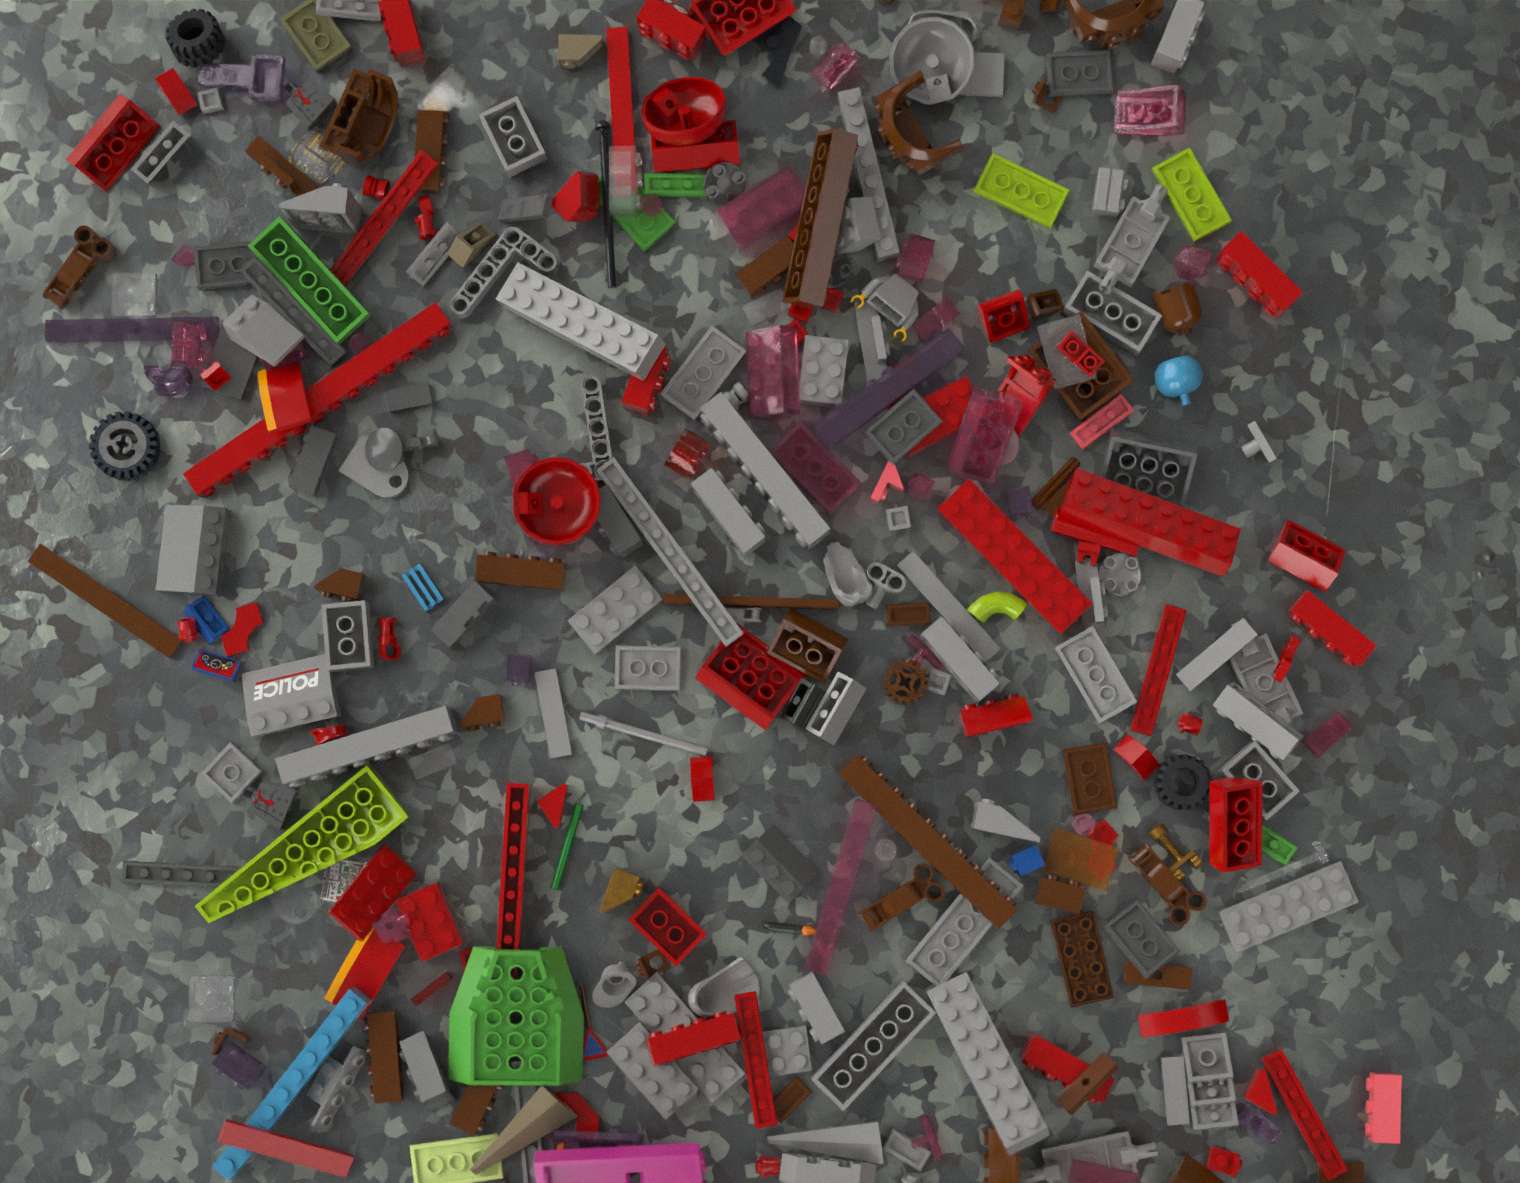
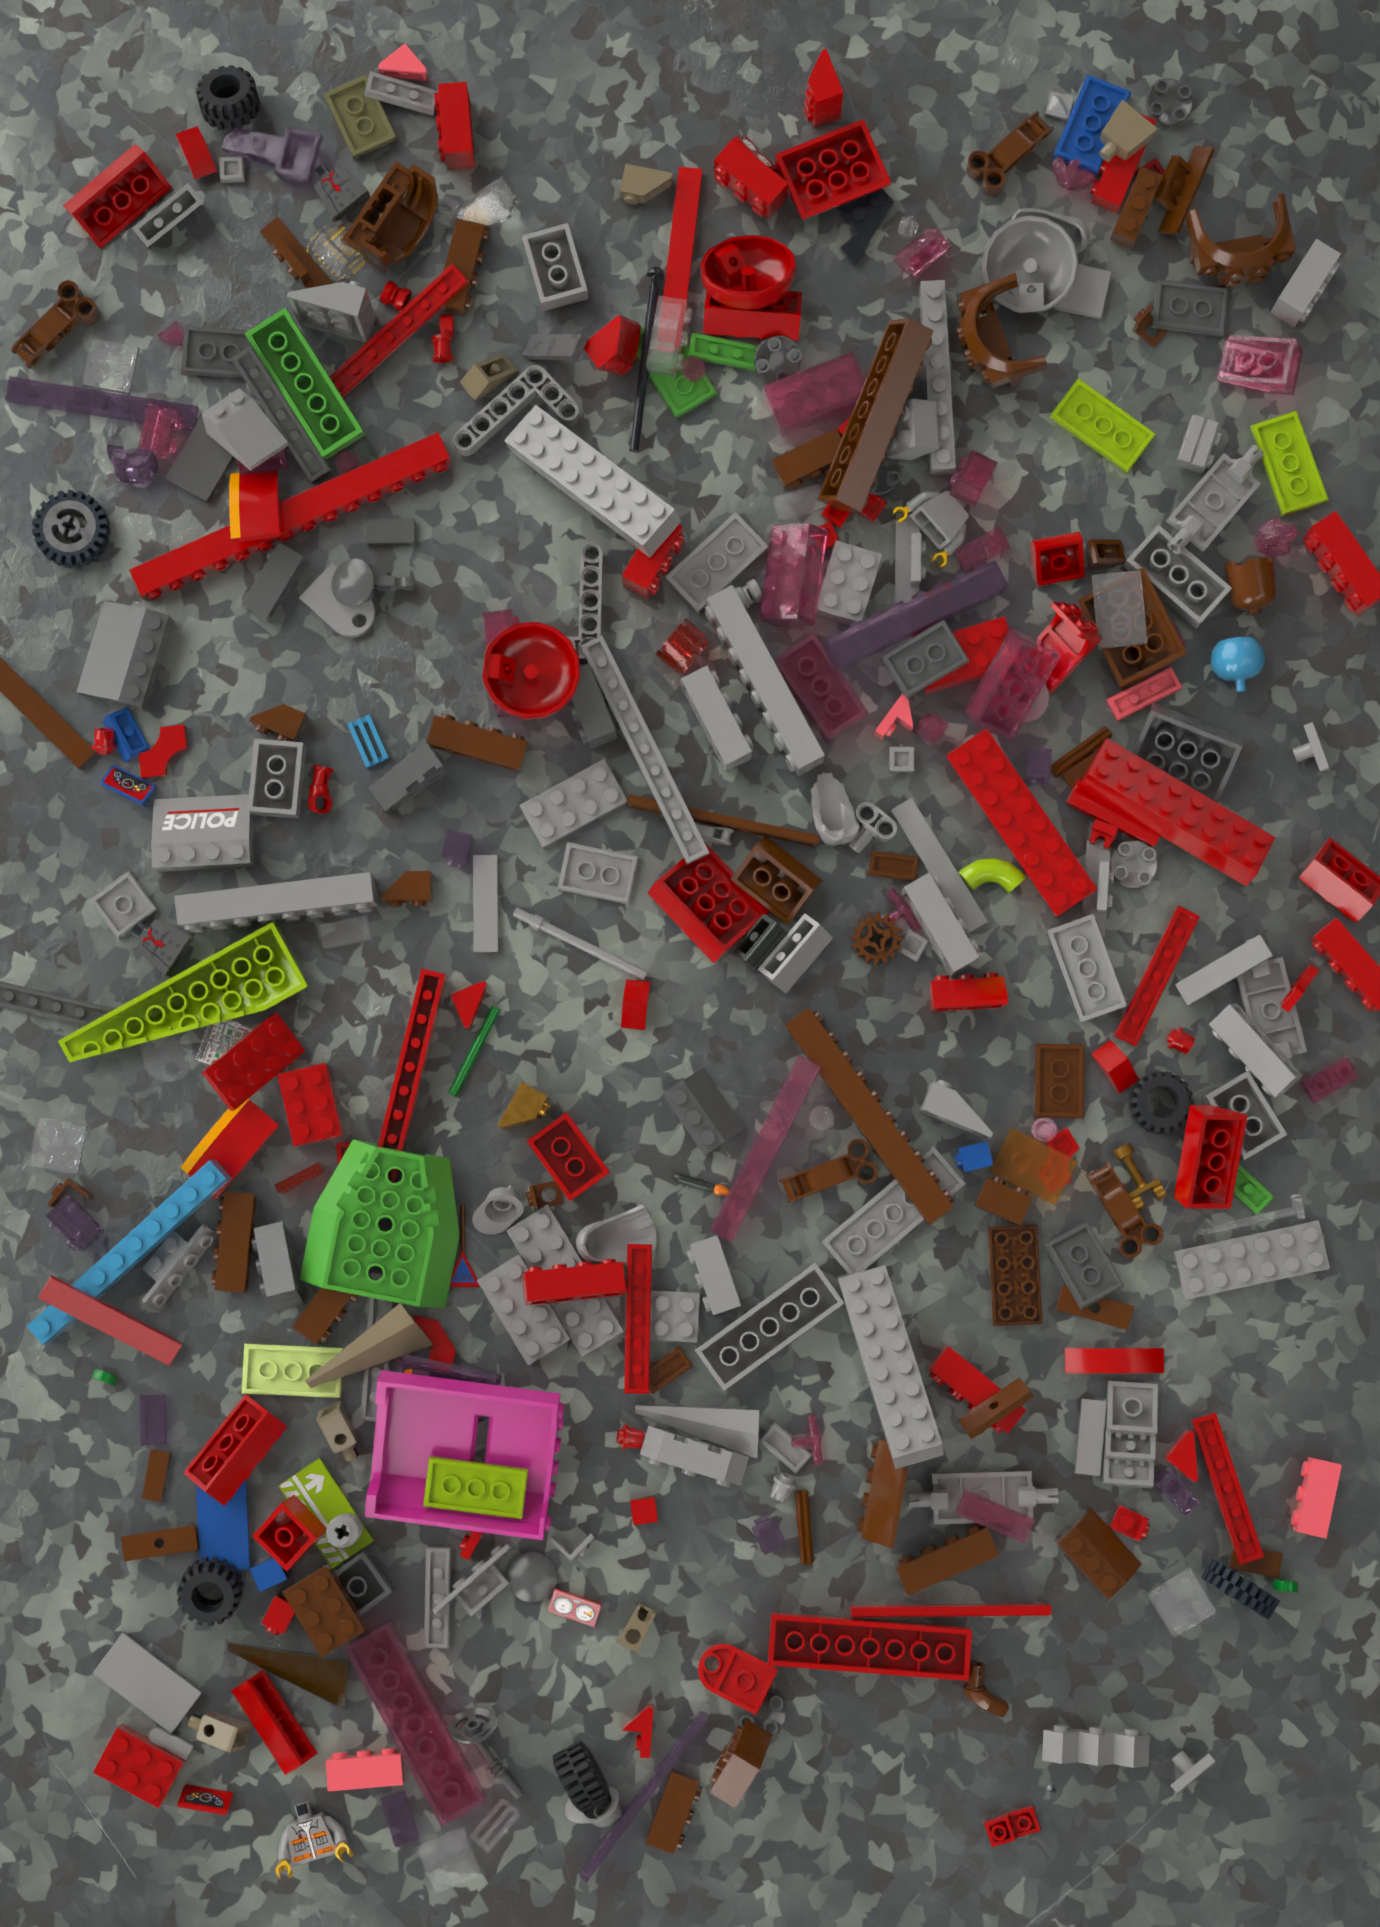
camera: 10 degrees right, 0 degrees up
red tile [200,361,231,391] -> none
red piece [309,724,349,746] -> none
clear pink brick [373,909,411,945] -> none
light grey tile [406,222,460,286] -> none
red slope [1056,331,1105,377] -> none

